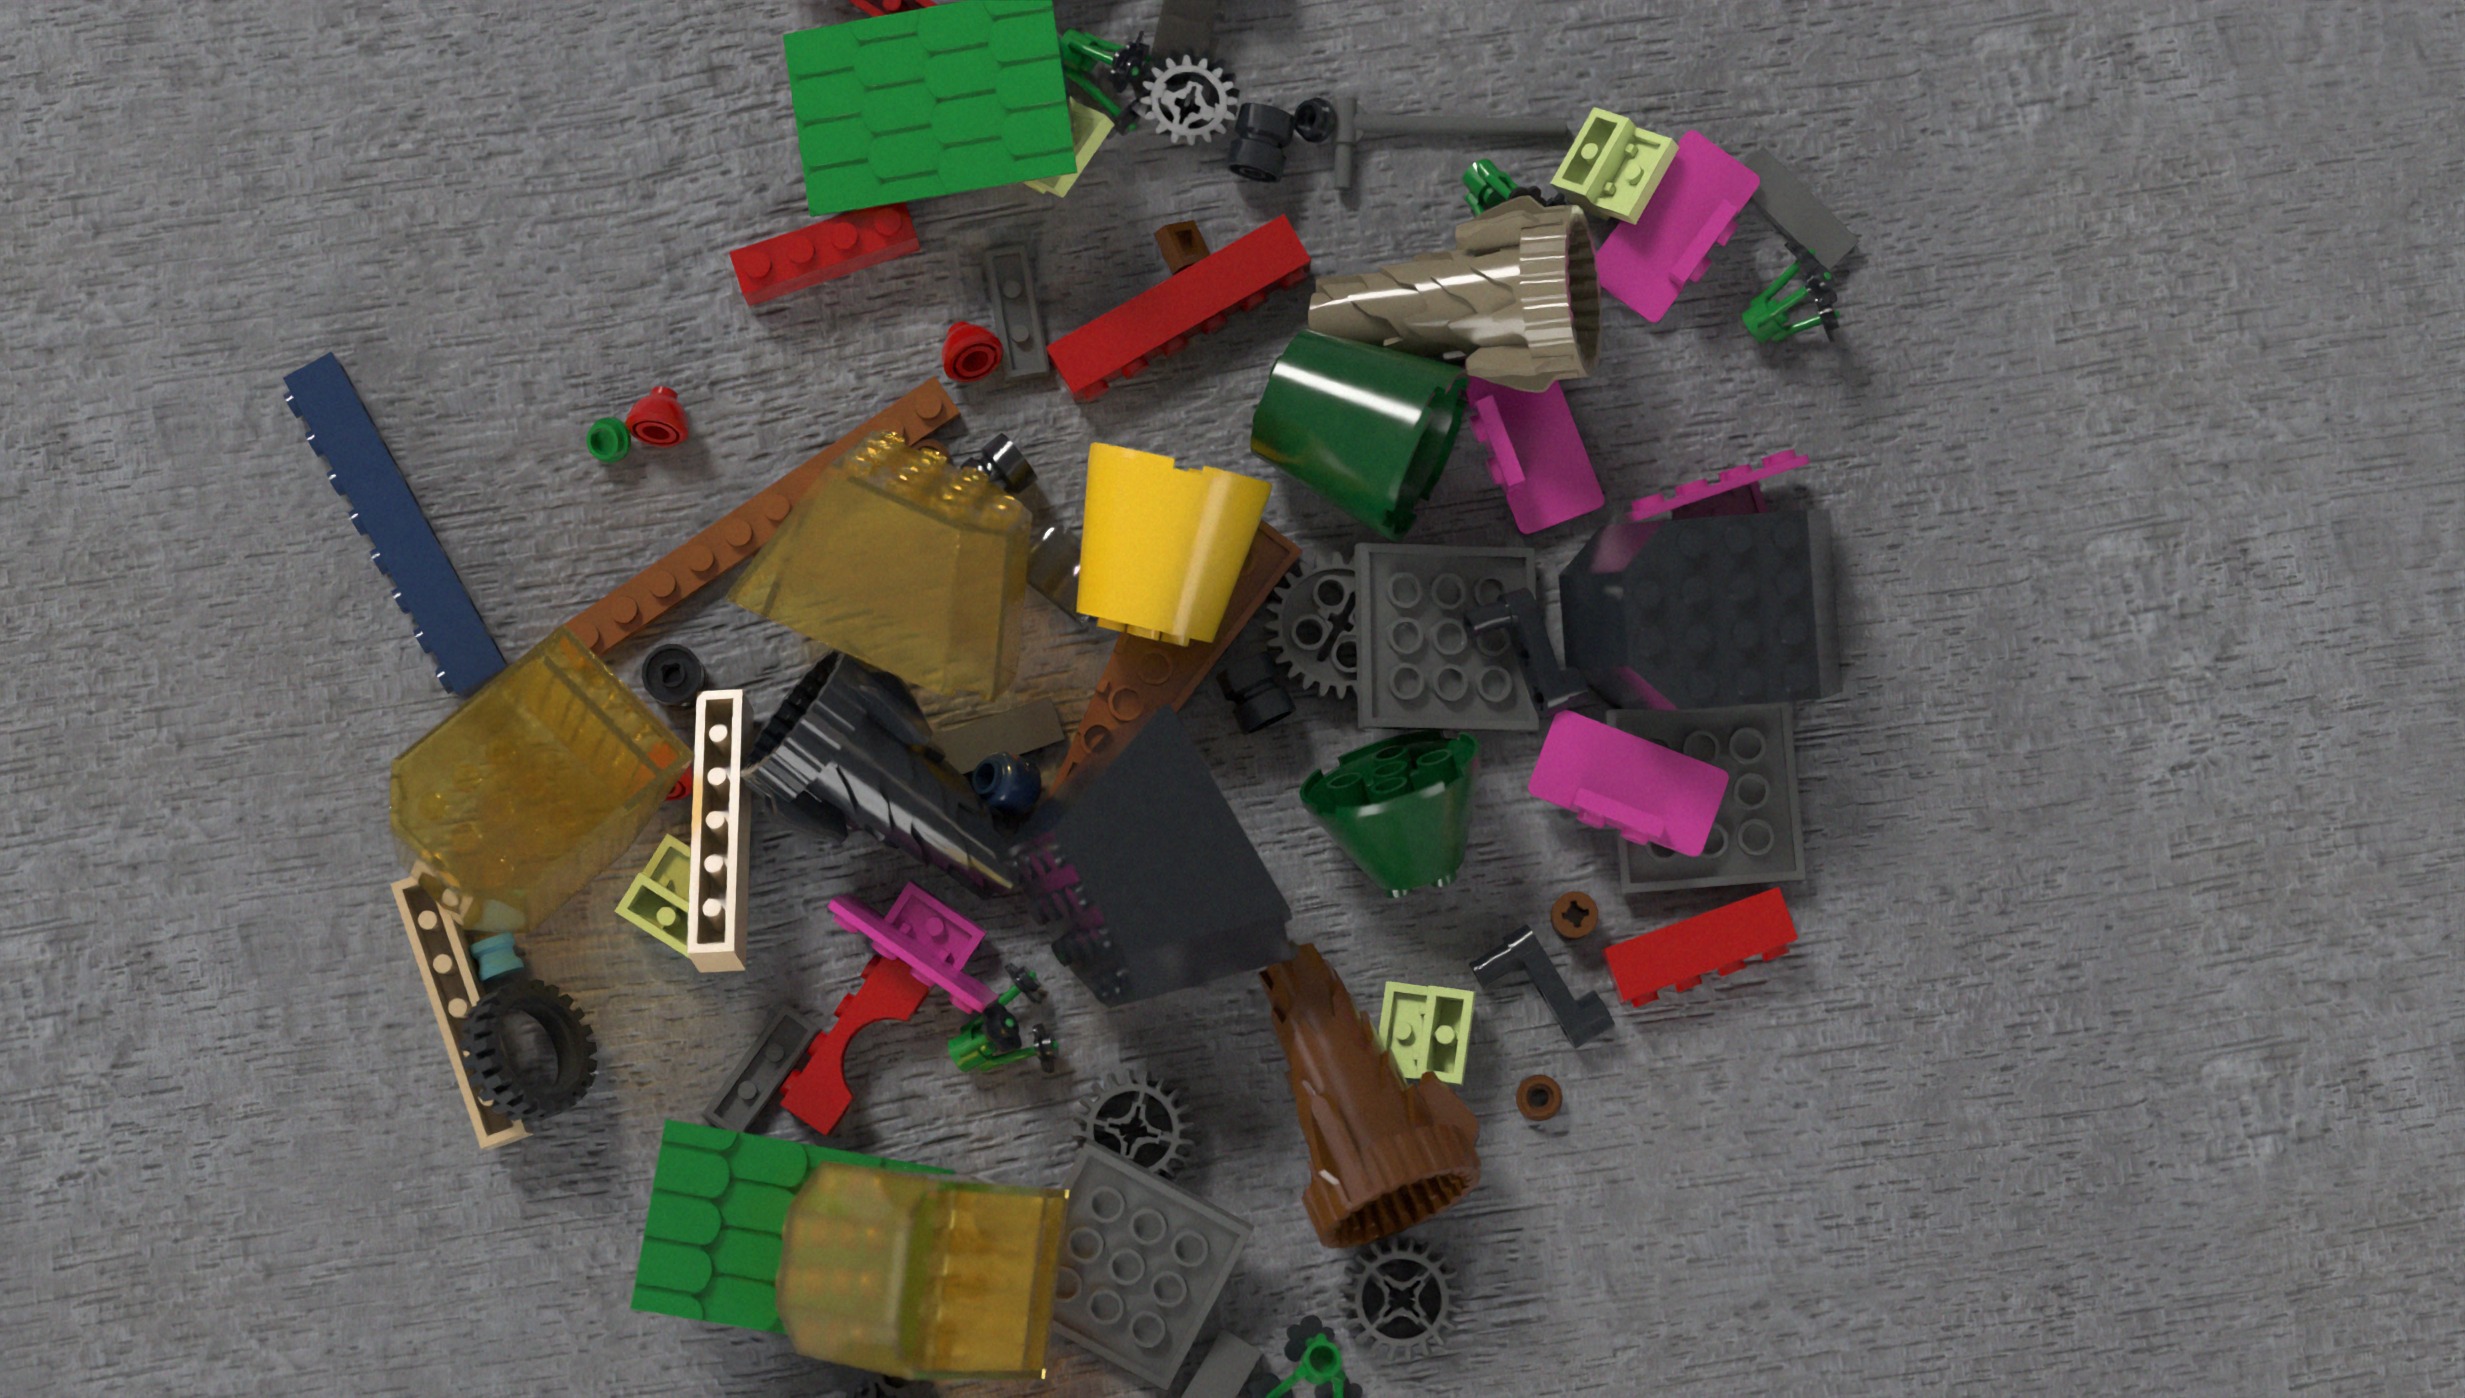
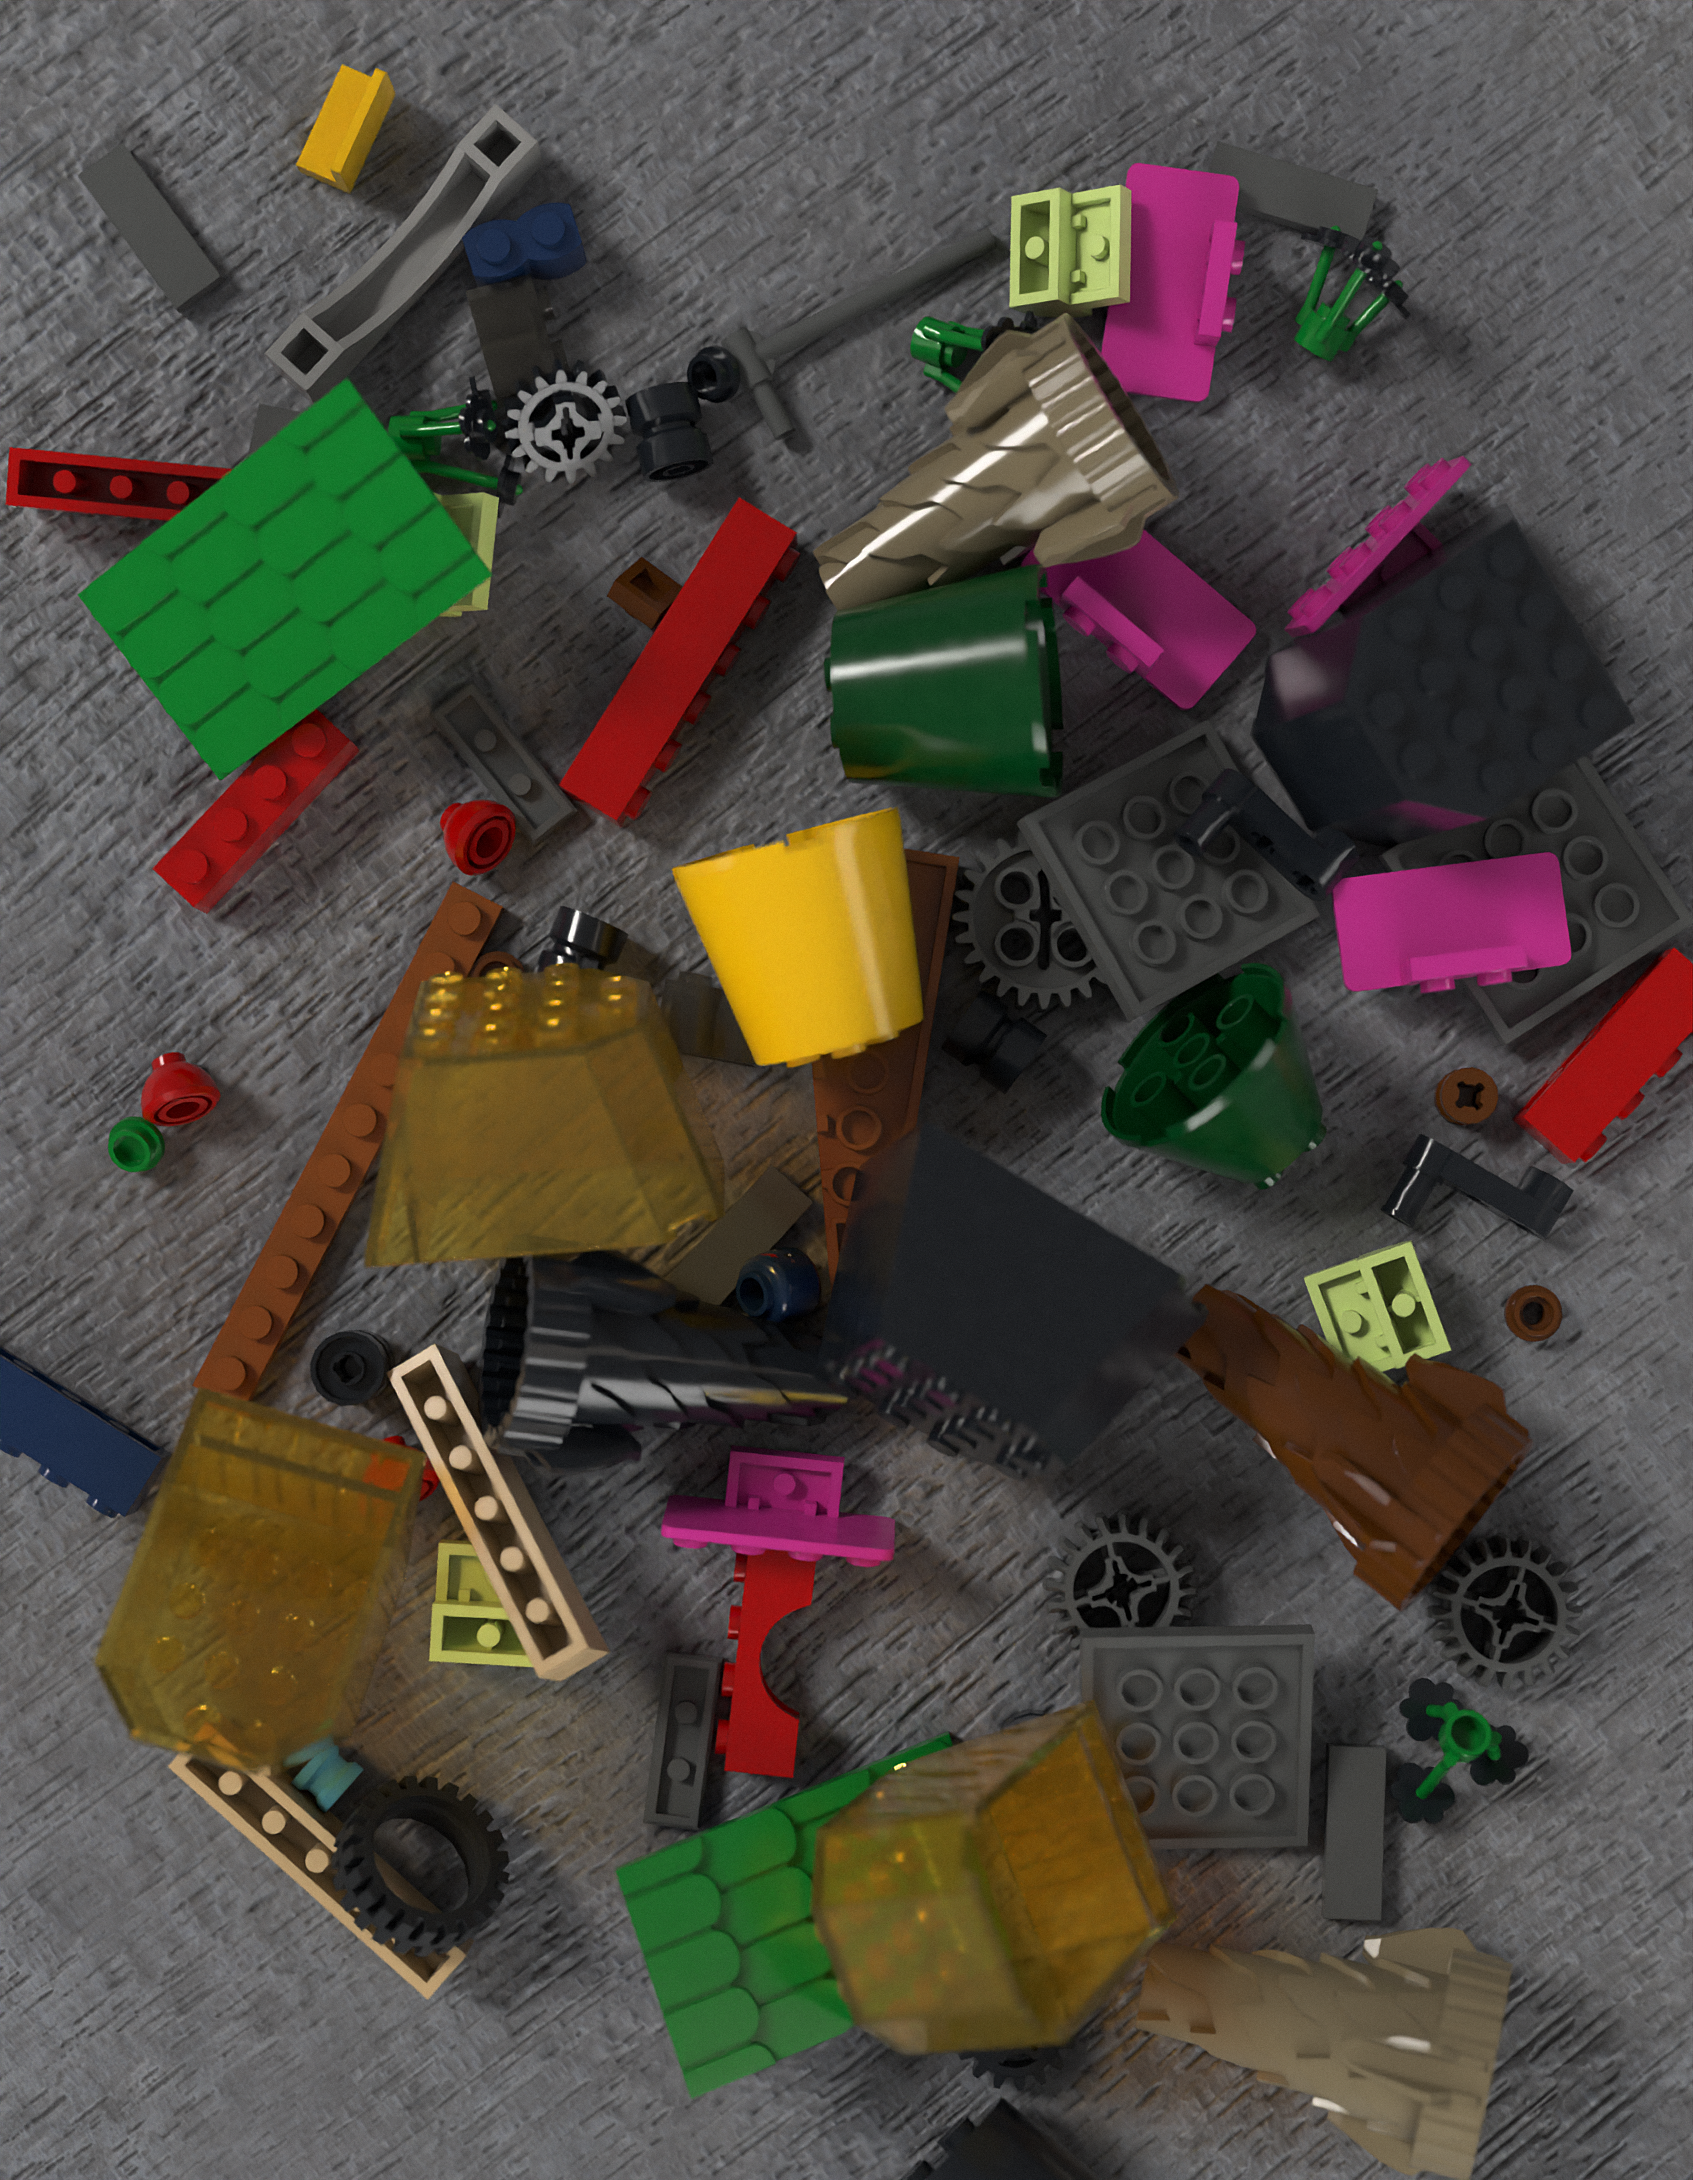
camera: 25 degrees left, 5 degrees up
plant [948,963,1059,1074] -> none

